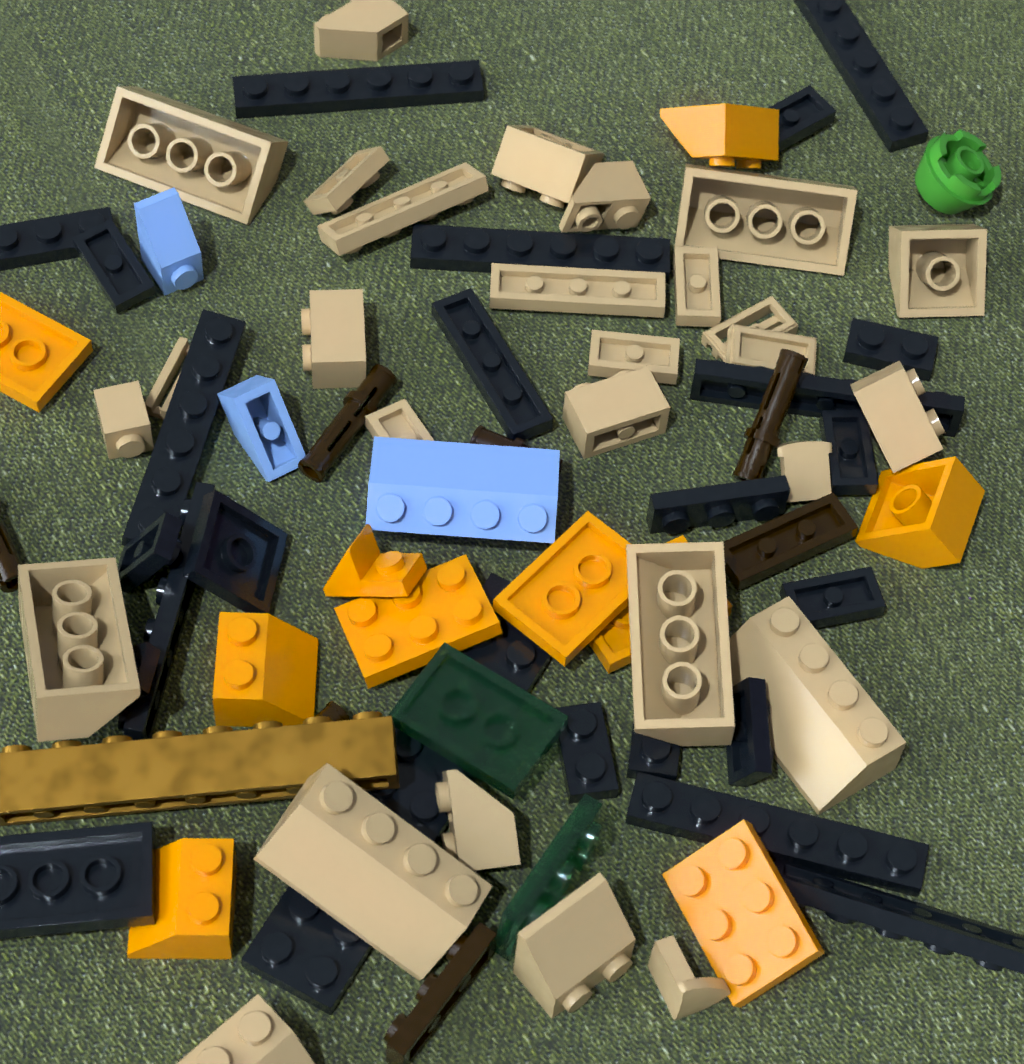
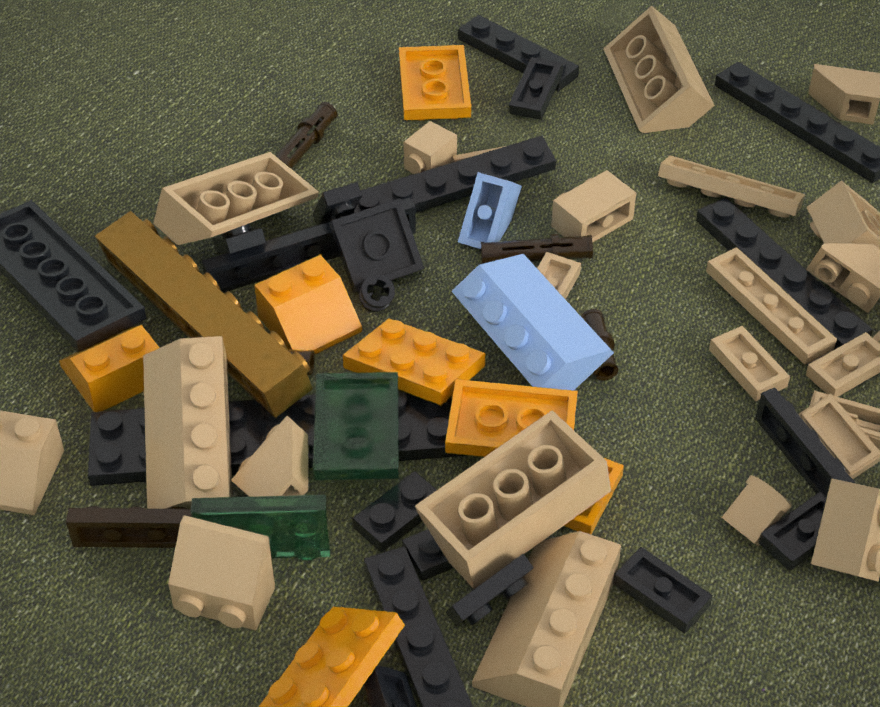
camera: 60 degrees right, 10 degrees down
light blue slope [134,187,204,296] -> none
tan plate [304,146,390,215] -> none
light orange slope [323,524,427,597] -> none
black plate [431,288,554,440] -> none
tan brick [562,366,670,459] -> none
black plate [646,475,790,534] -> none
tan tile [647,935,731,1021] -> none
dark brown plate [723,492,858,591] -> none
dark brown pin [732,349,808,481] -> none
light orange slope [855,456,985,569] -> none
none -> black bush [359,274,395,312]

